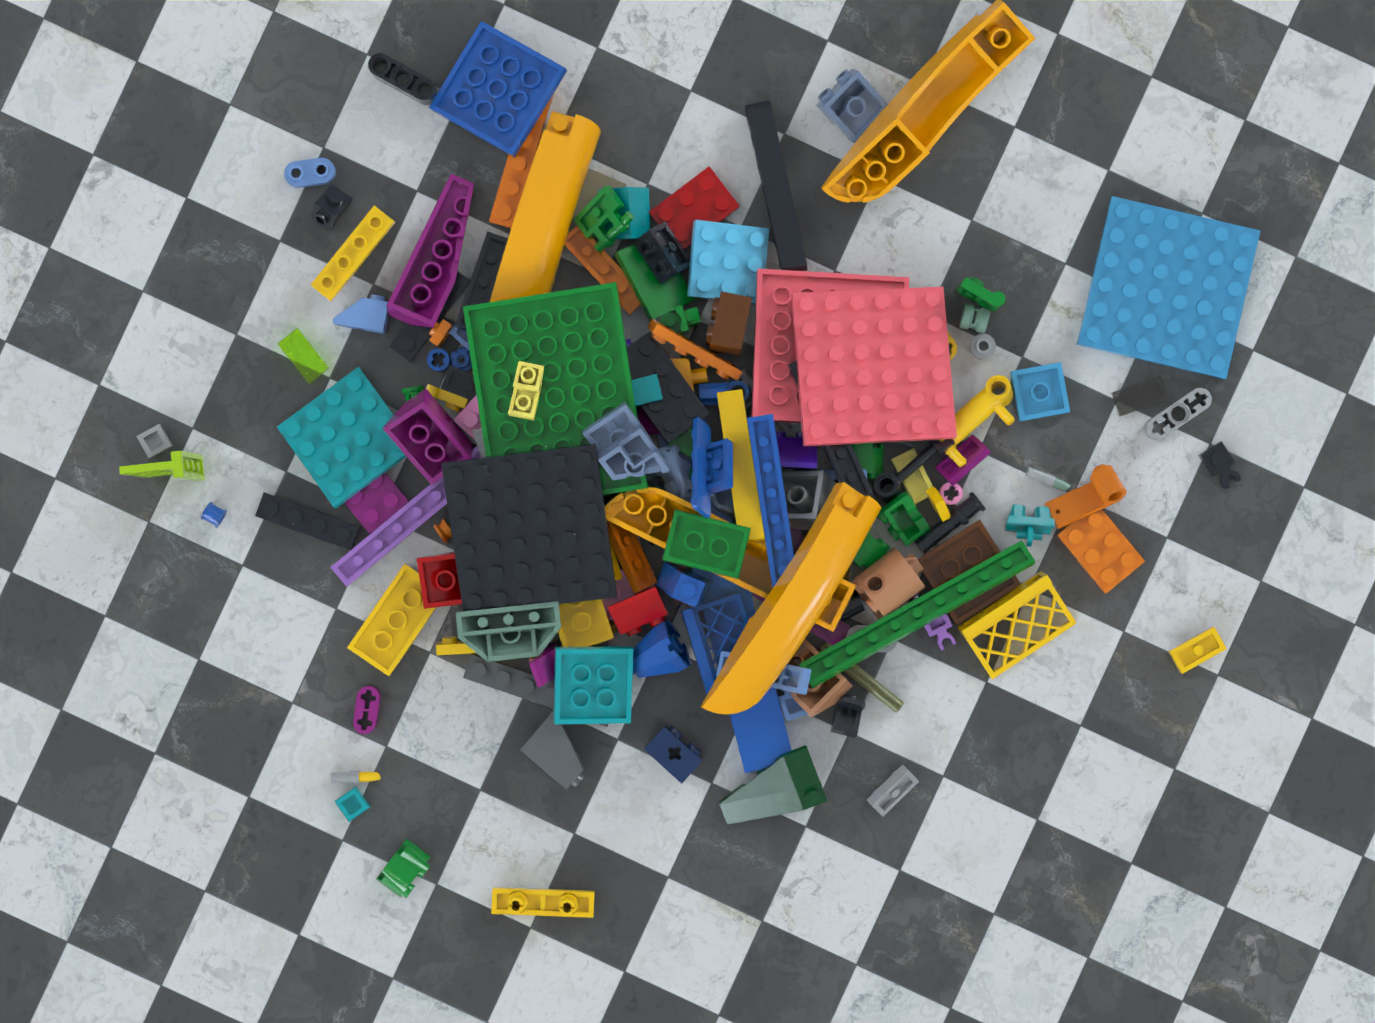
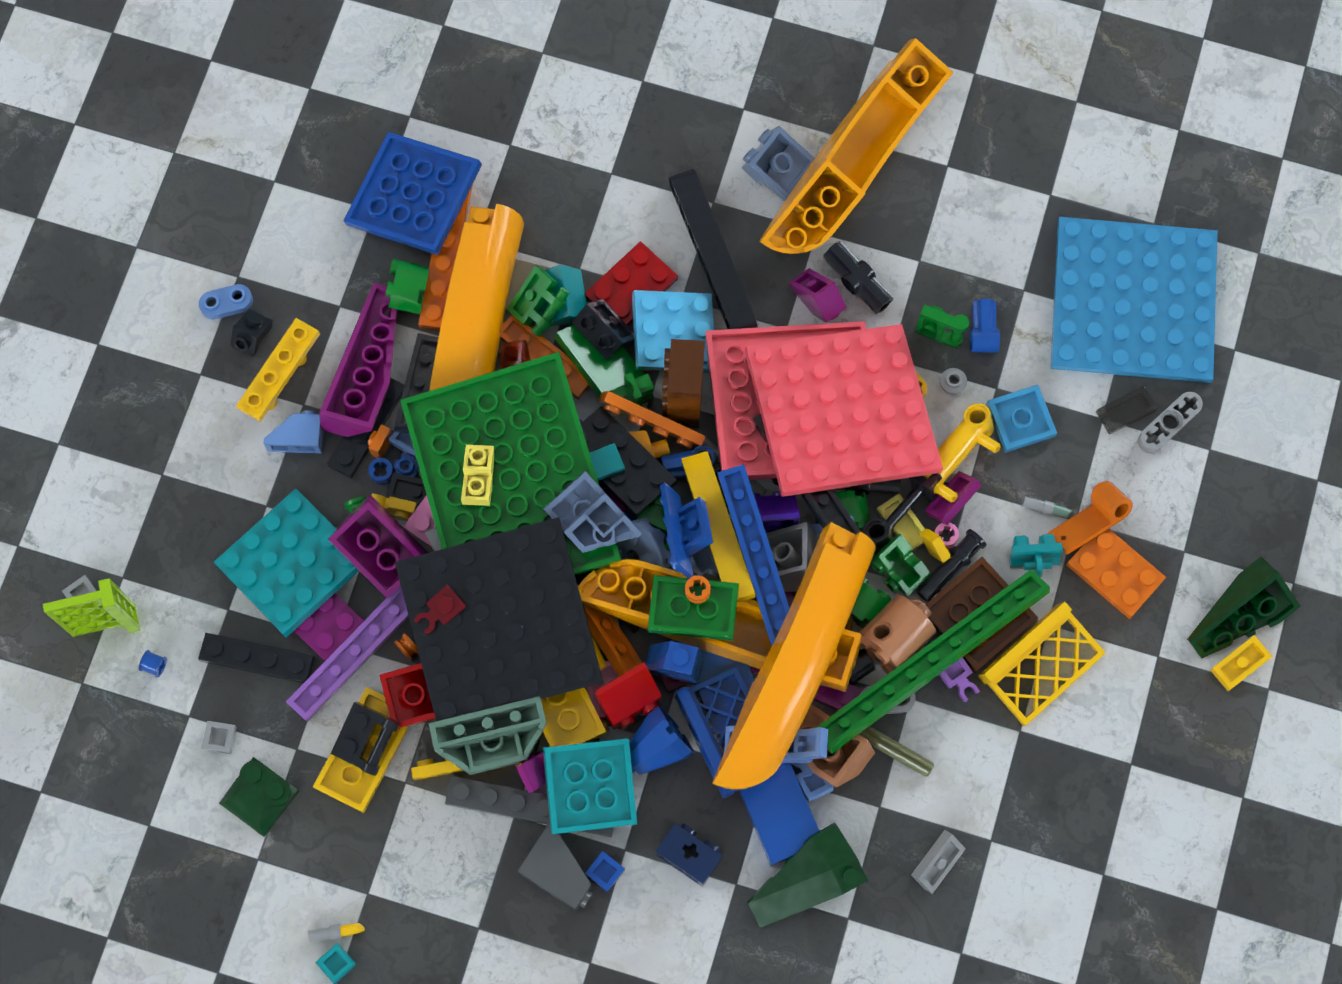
camera: 10 degrees left, 15 degrees down
clear neon green tile [277,328,330,384] -> none
magenta beam [353,685,381,734] -> none
black beam [368,53,438,105] -> none
black bracket [831,695,866,738] -> none
sand green wheel [959,303,990,334] -> none
black plate [1198,441,1241,489] -> none
none -> light grey plate [201,721,237,754]
none -> dark green slope [219,757,299,837]
none -> black plate [330,702,400,776]
none -> green cylinder [385,259,429,314]
none -> dark red plate [414,585,467,634]
none -> clear red slope [500,340,531,369]
none -> blue plate [585,851,625,892]
none -> orange bush [685,575,710,604]
none -> magenta slope [789,268,847,323]
none -> black piece [823,241,894,314]
none -> blue piece [970,299,1000,353]
none -> dark green wedge [1187,557,1301,658]

